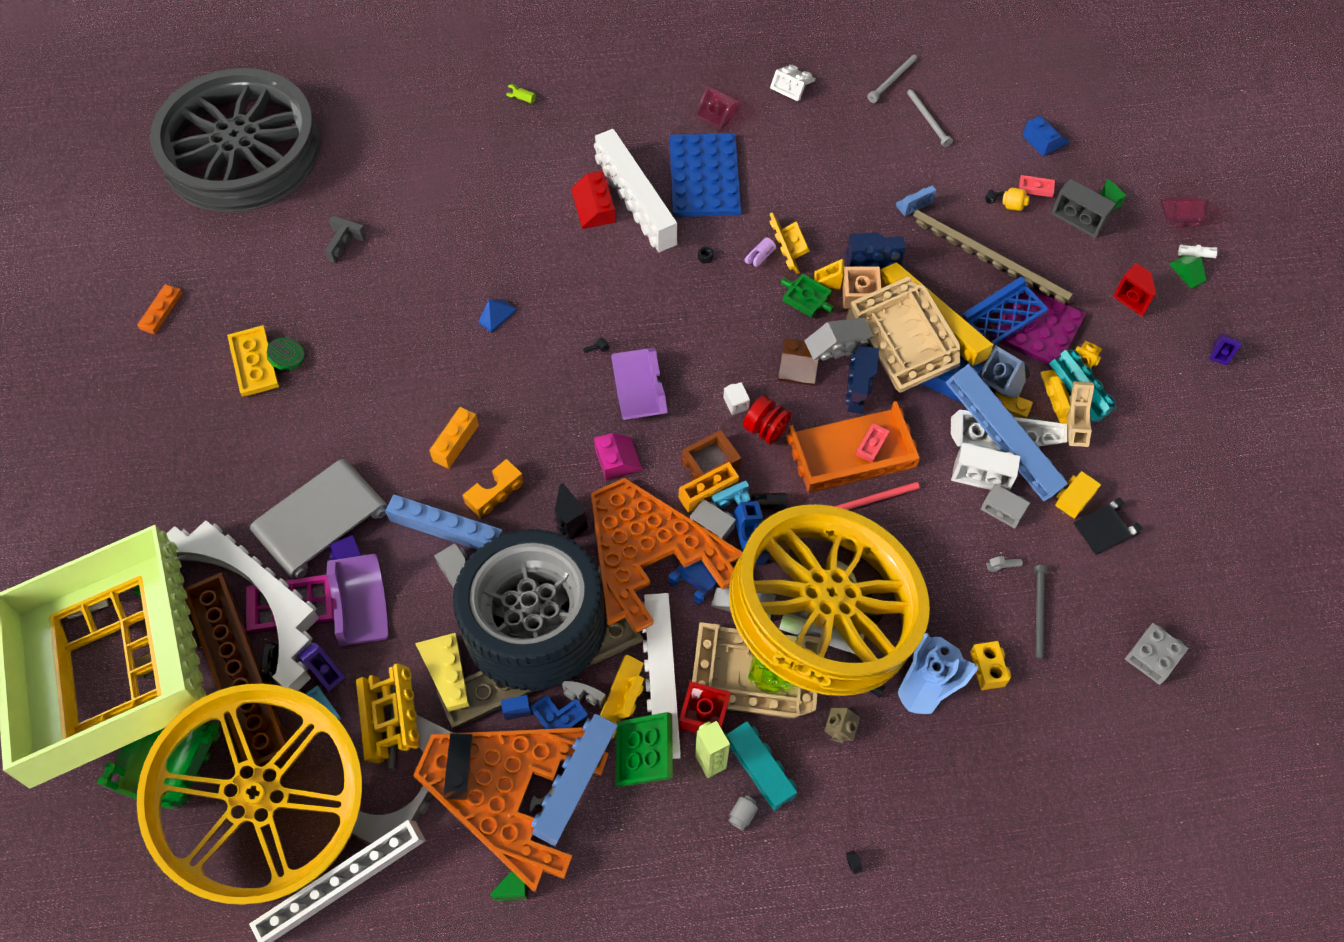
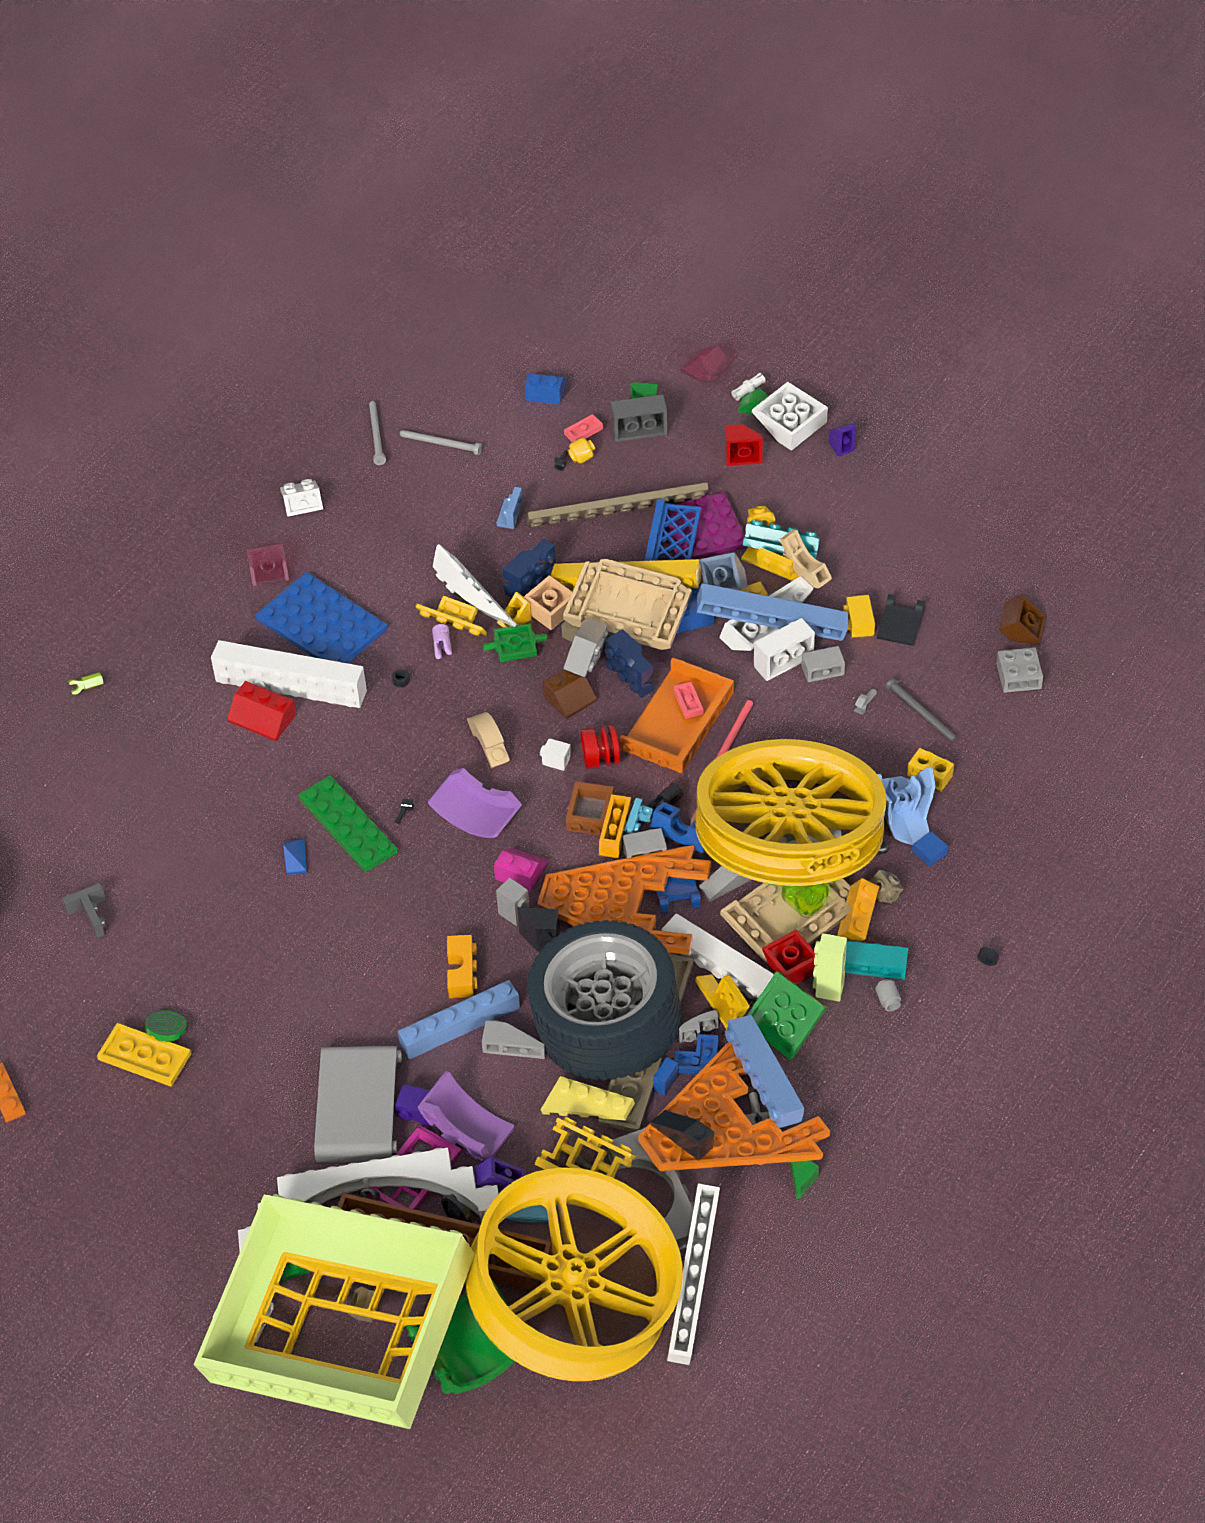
camera: 45 degrees left, 10 degrees down
light orange brick [429,407,479,469] -> none
none -> green plate [298,775,398,873]
none -> black axle [359,1187,380,1201]
none -> white wedge [433,544,517,627]
none -> tan arch [467,712,510,768]
none -> light grey brick [496,878,529,926]
none -> white slope [752,382,828,451]
none -> light orange arch [837,878,879,942]
none -> blue piece [912,832,948,867]
none -> reddish brown slope [999,594,1046,645]

